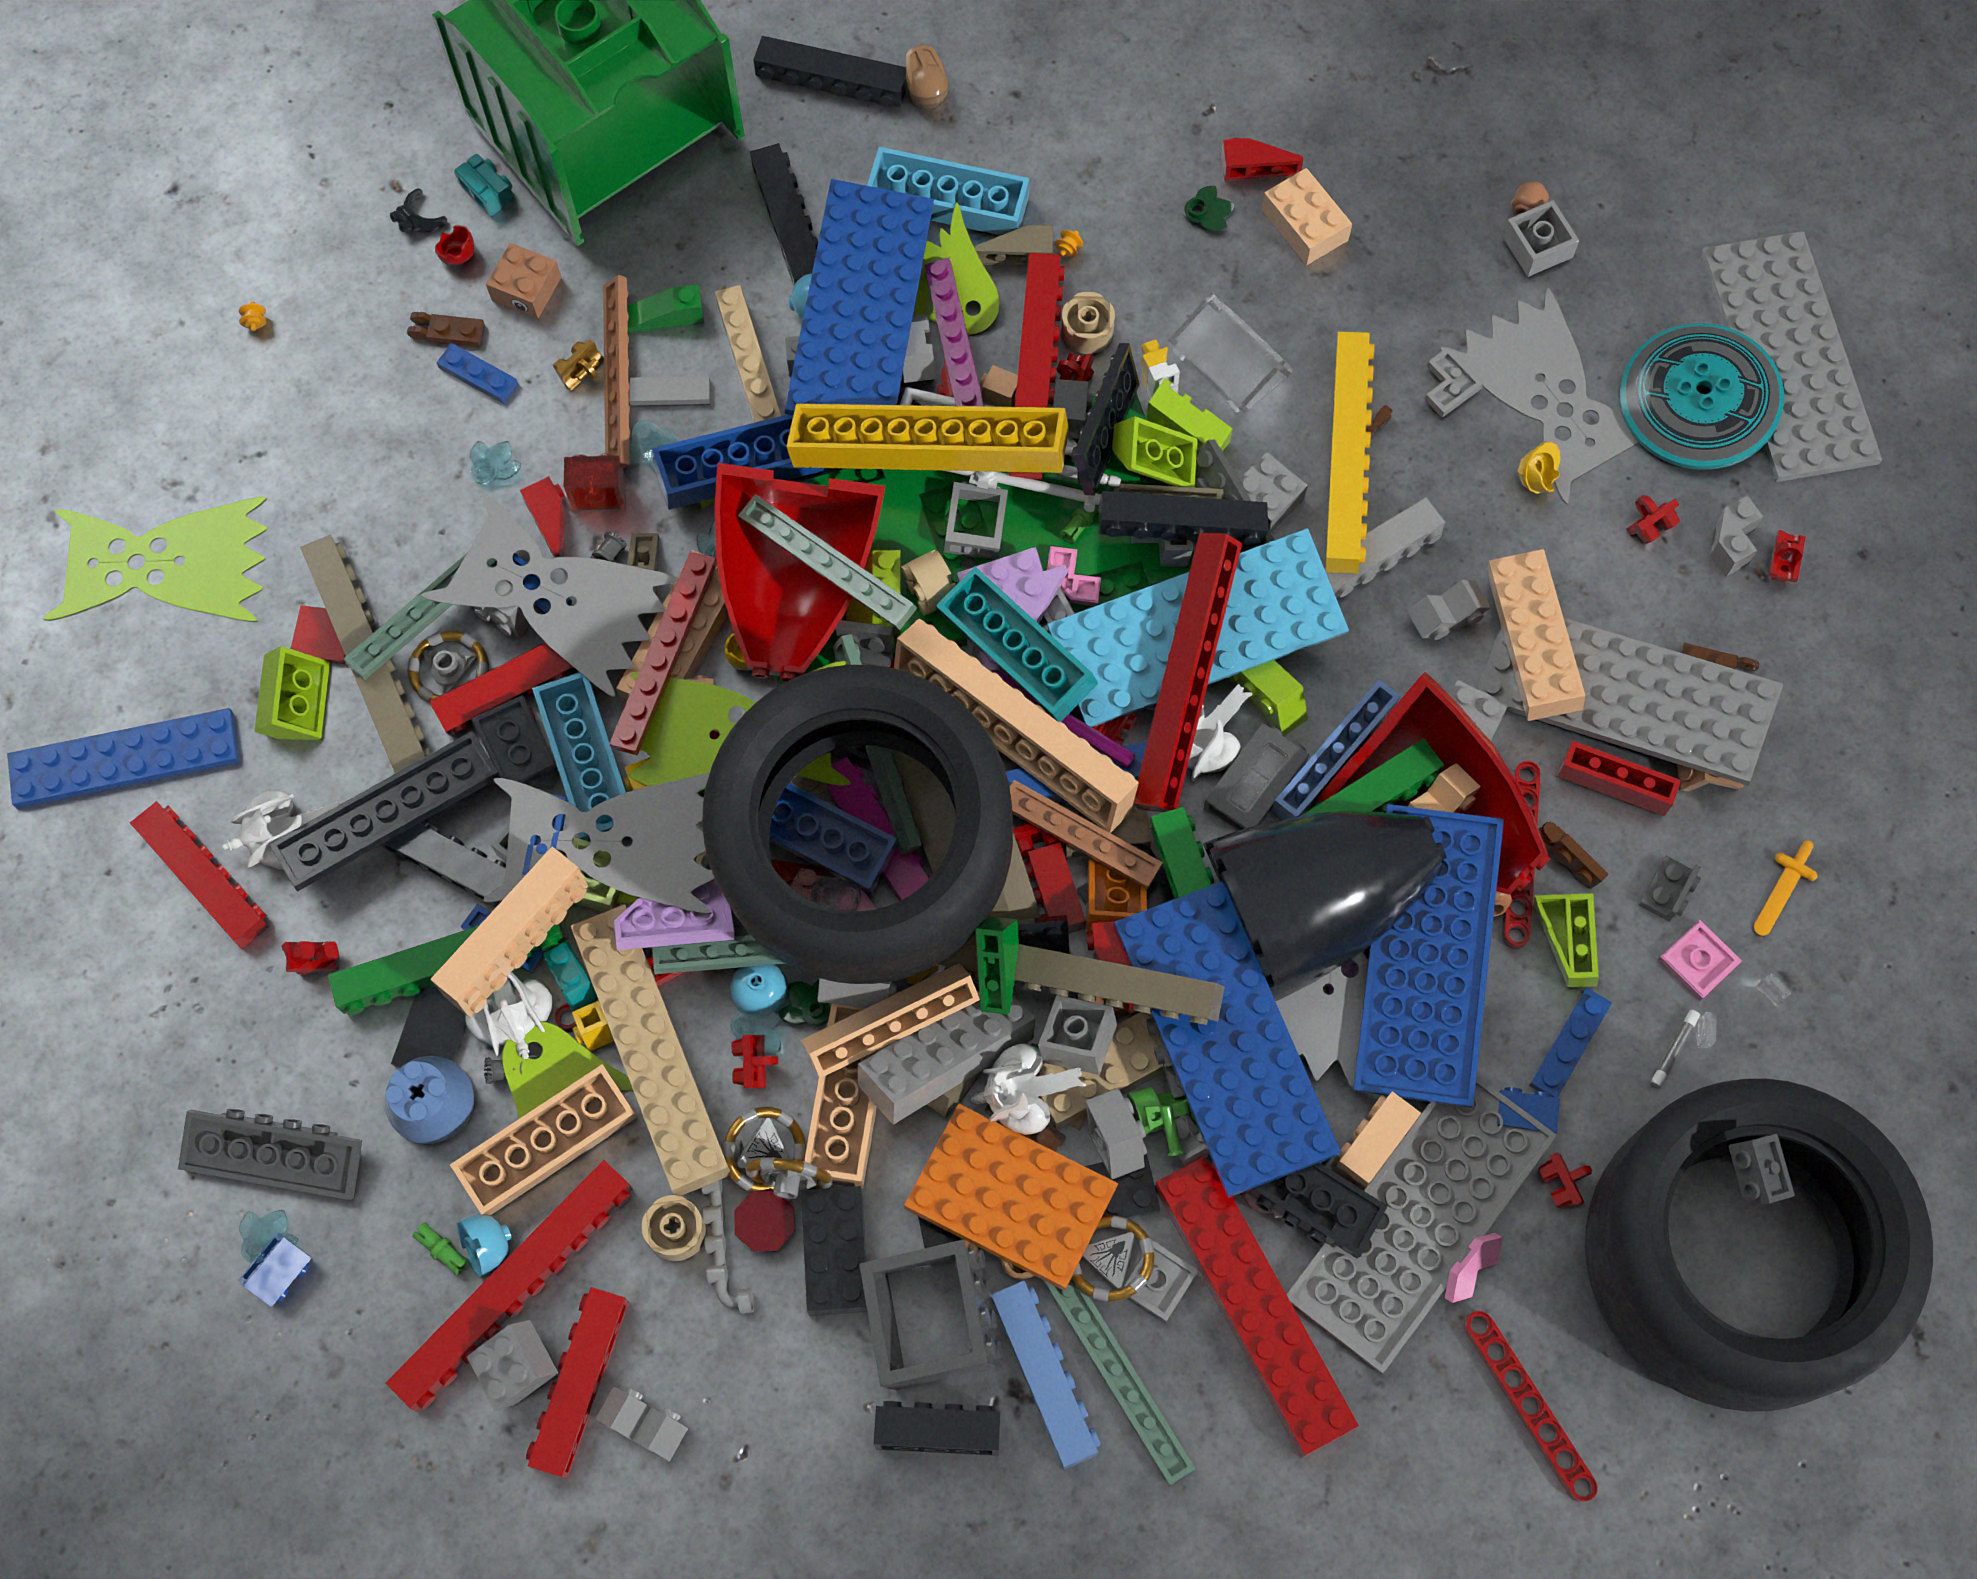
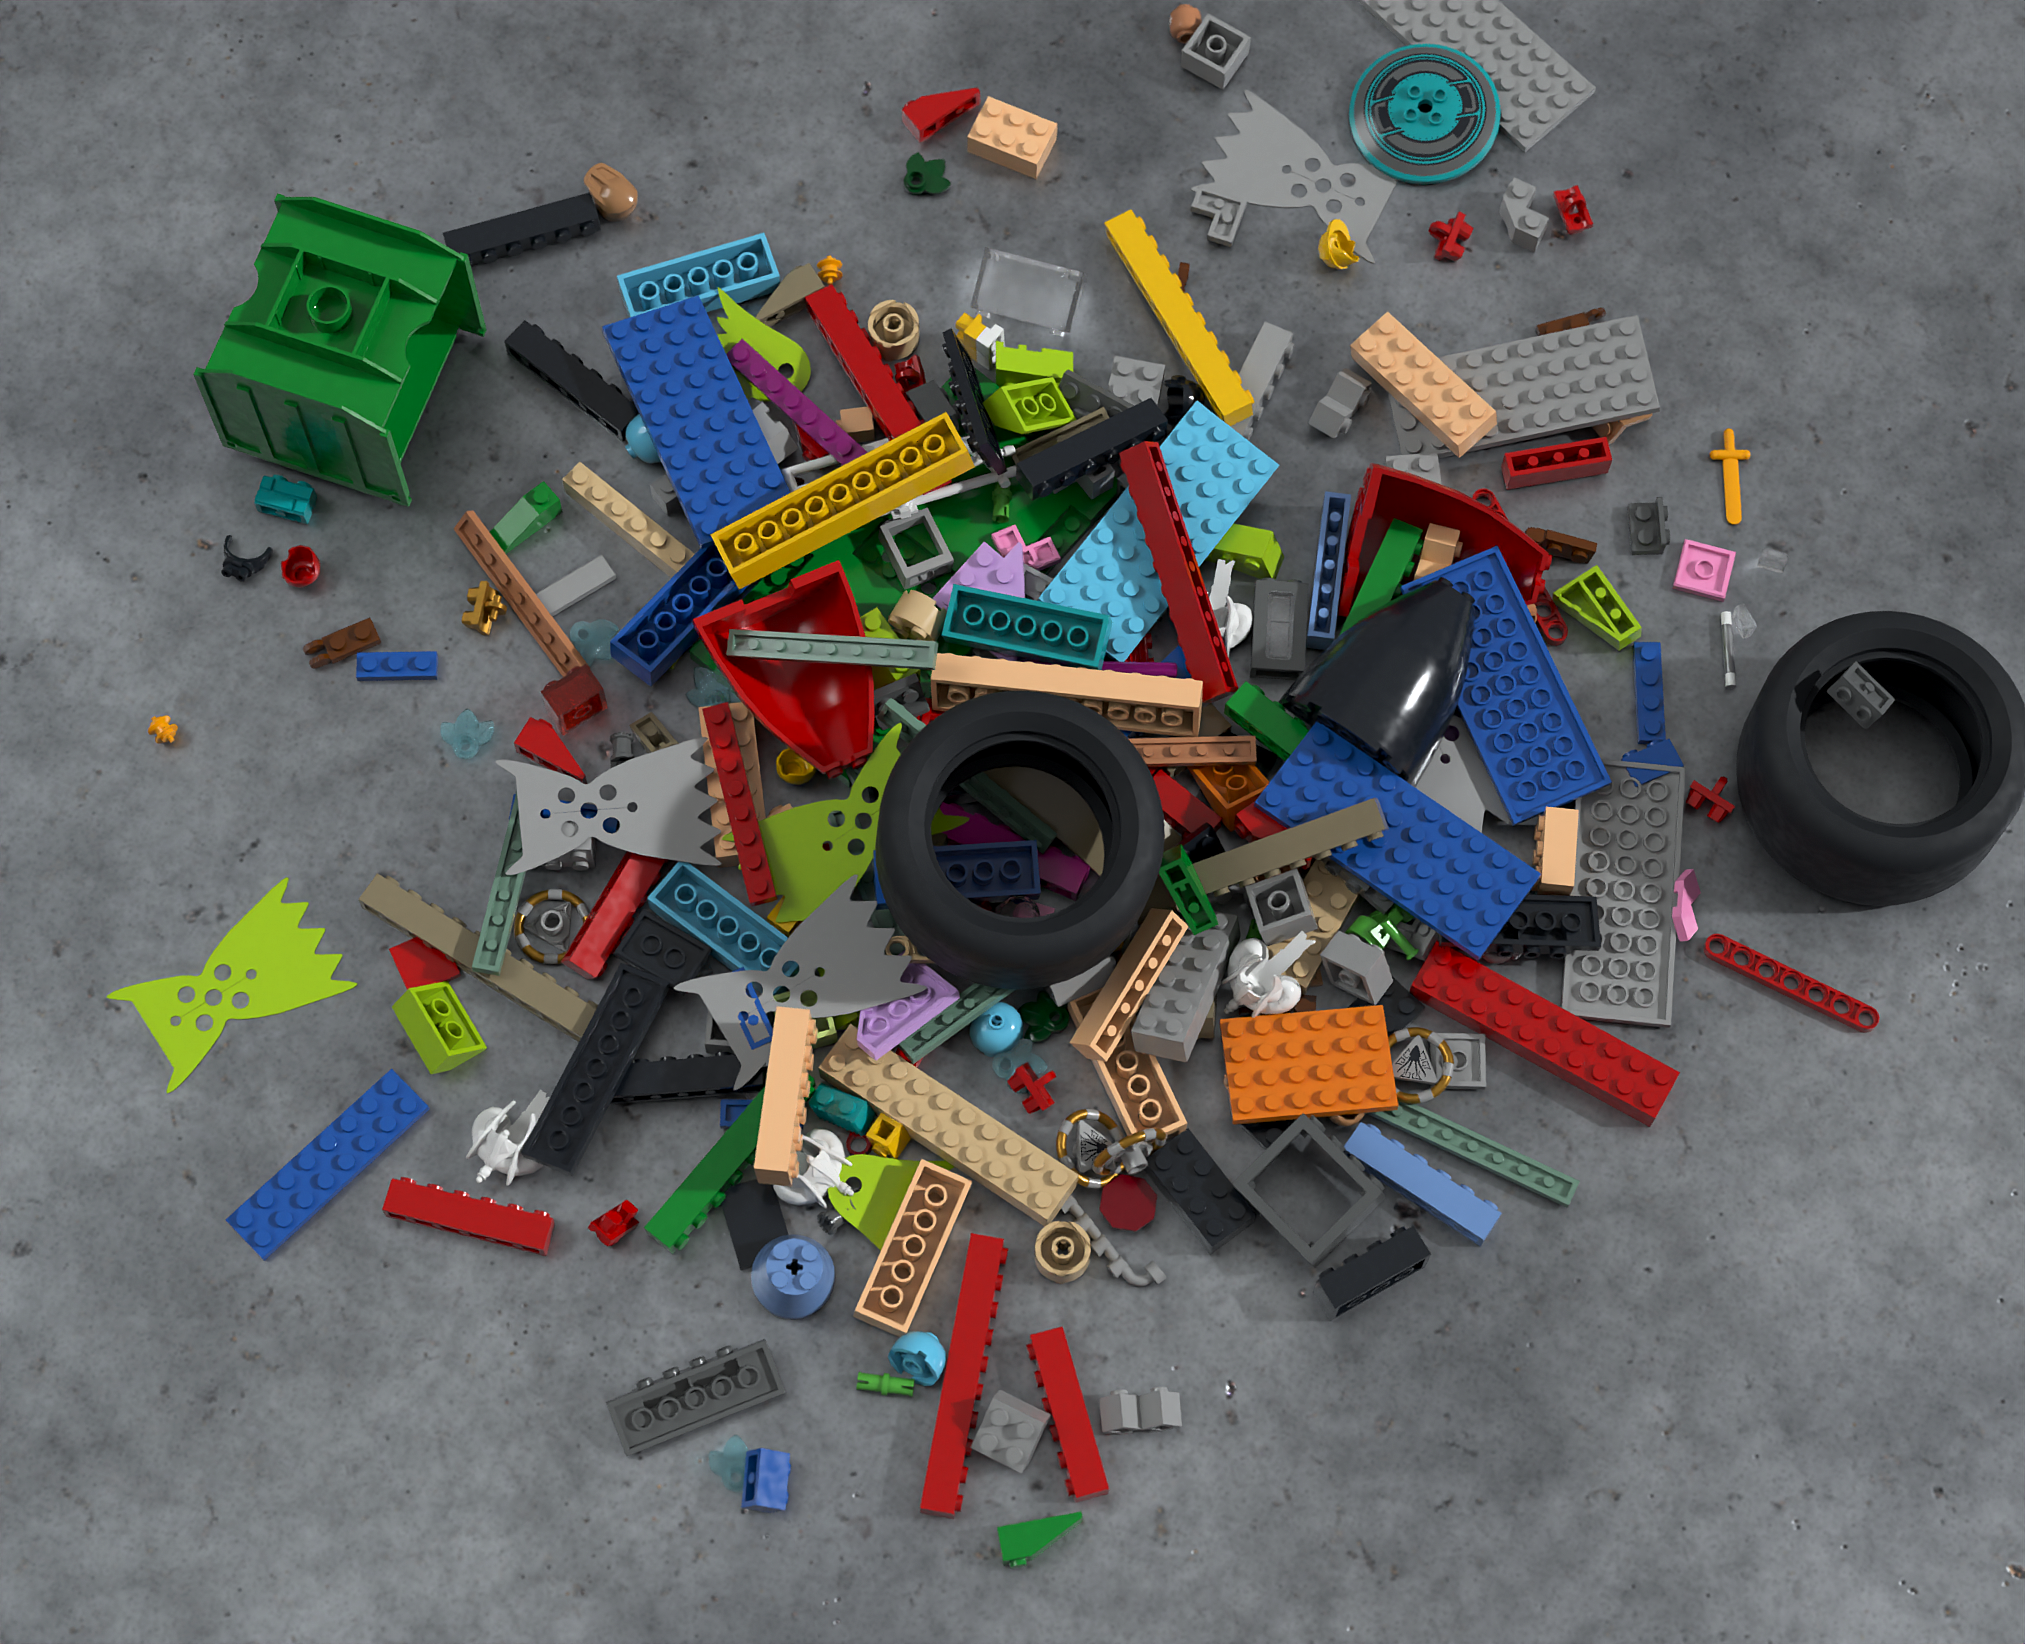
camera: 35 degrees left, 0 degrees up
nougat brick [486,243,562,319] -> none
none -> green slope [997,1511,1083,1569]
none -> black cap [1164,375,1205,423]

